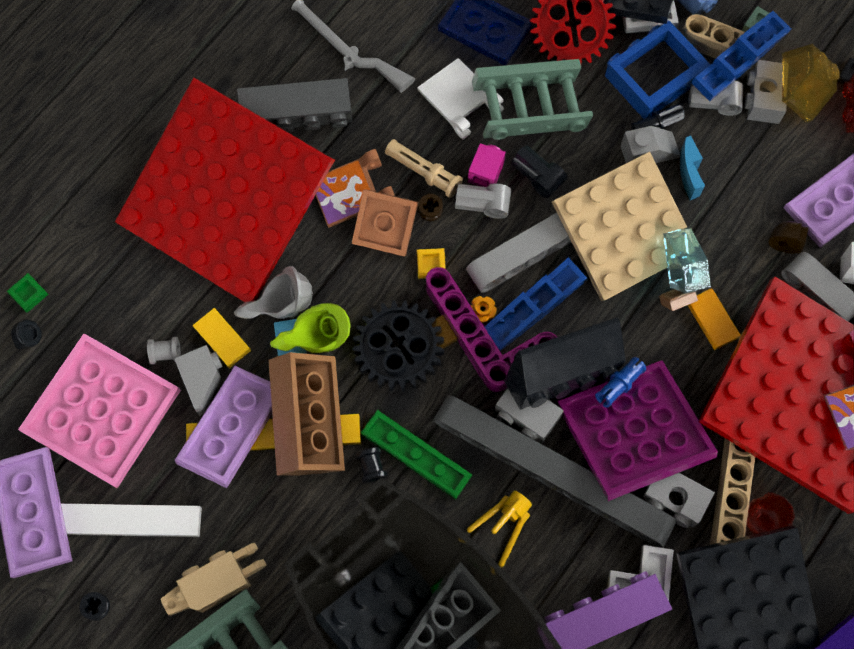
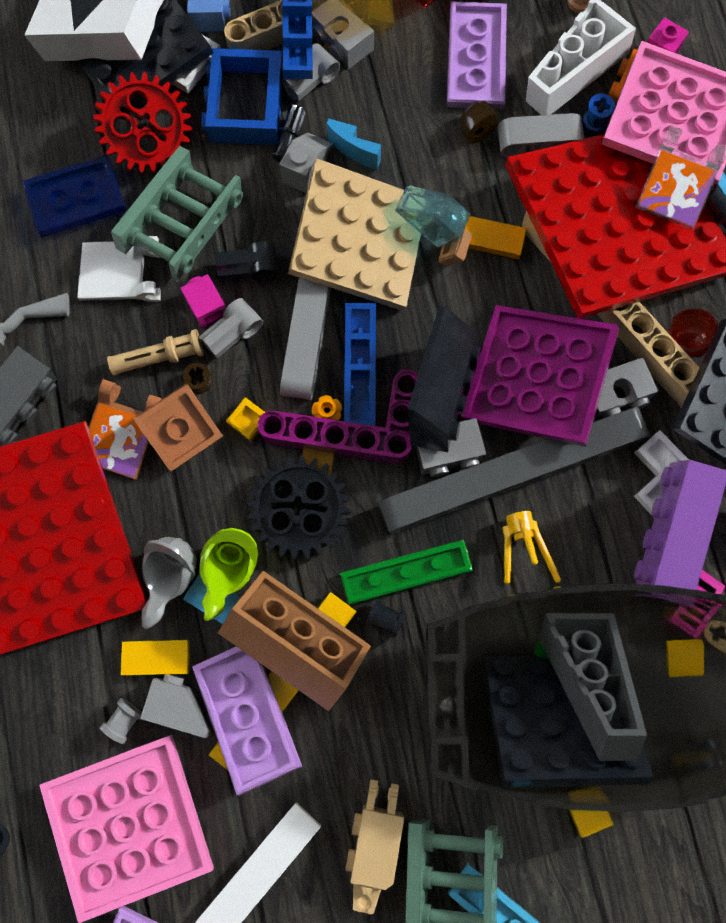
camera: 50 degrees left, 5 degrees up
blue pin [595,357,646,408] -> none

